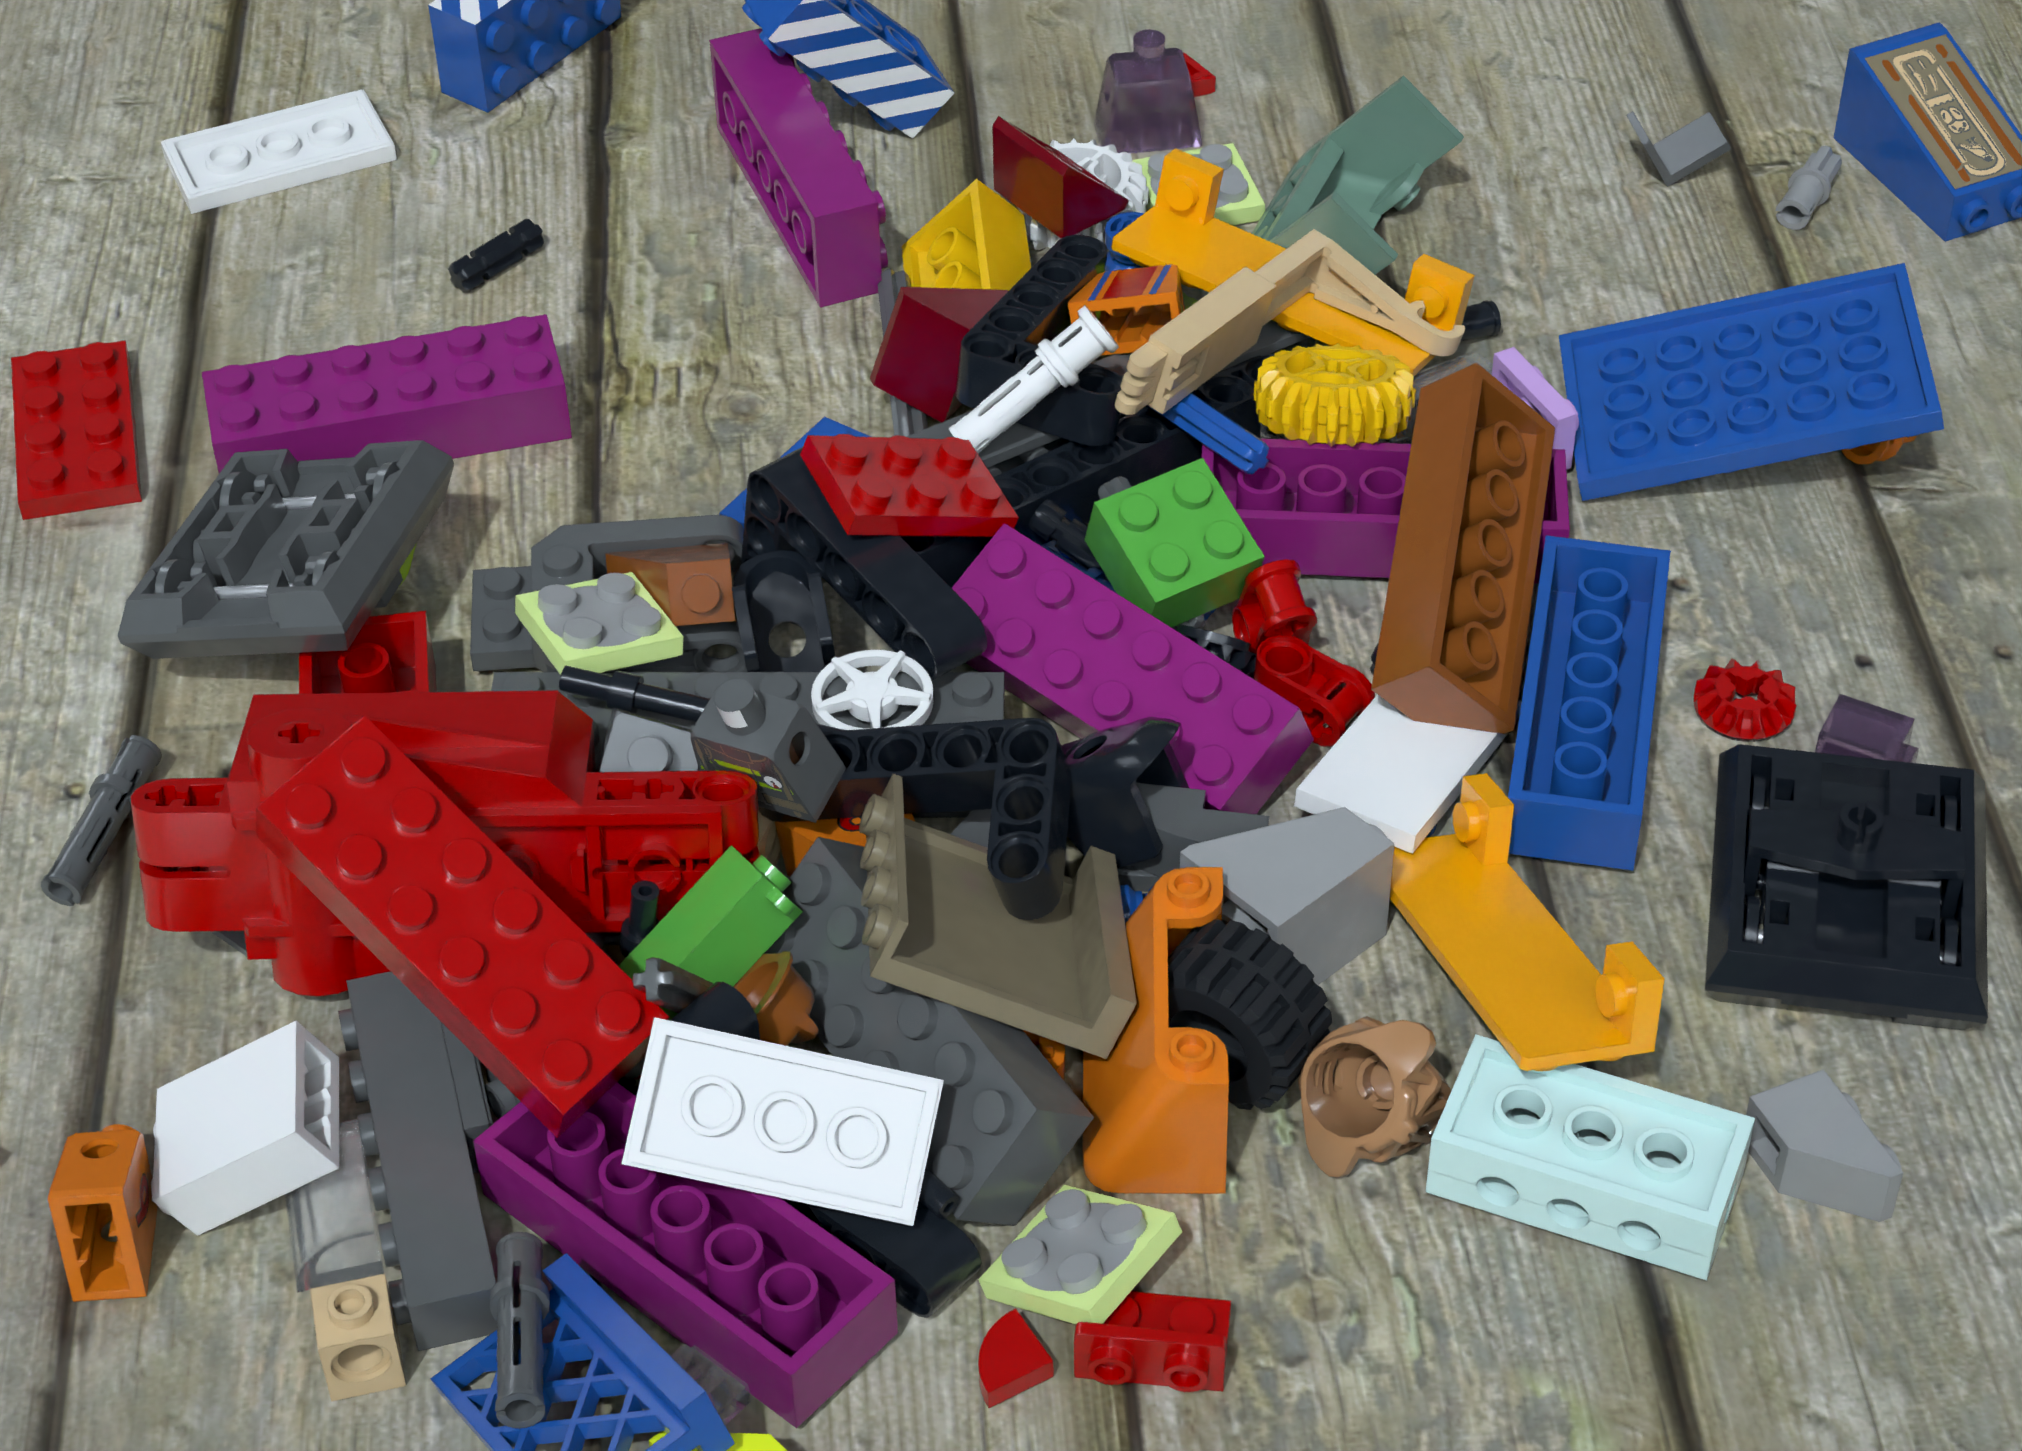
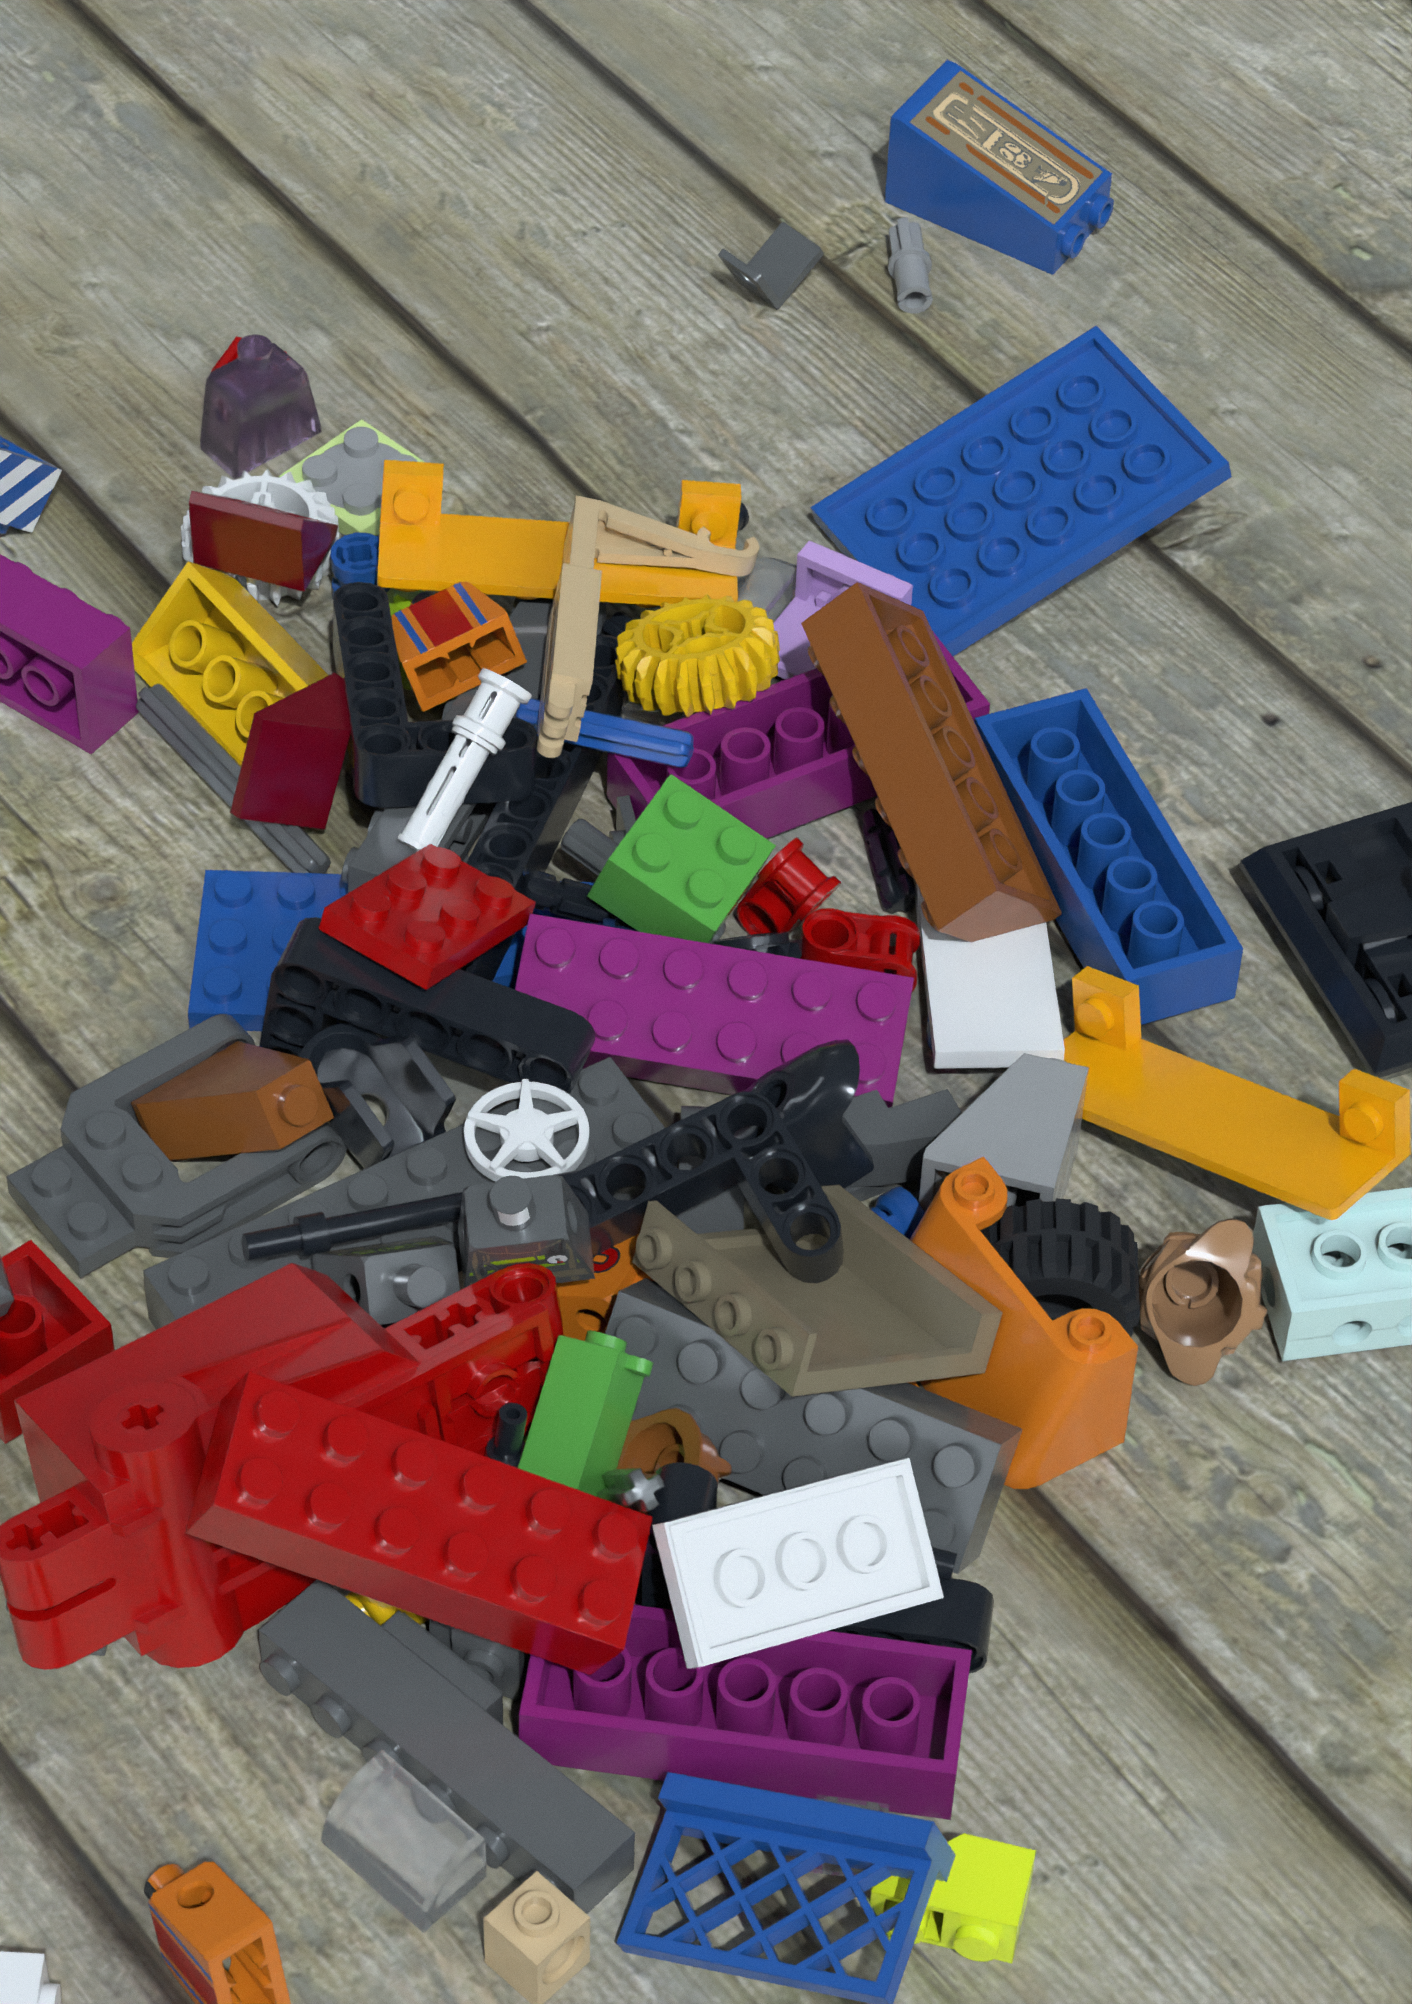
camera: 35 degrees left, 5 degrees up
white brick [151,1021,339,1236] -> none
dark grey pin [490,1232,550,1428] -> none
piece [515,572,684,675] -> none
piece [978,1185,1182,1324] -> none
red tile [978,1308,1054,1408] -> none
red bracket [1074,1291,1231,1392] -> none
sand green windscreen [1251,75,1464,275] -> none
red gear [1693,658,1797,739] -> none
clear purple brick [1815,694,1919,763] -> none

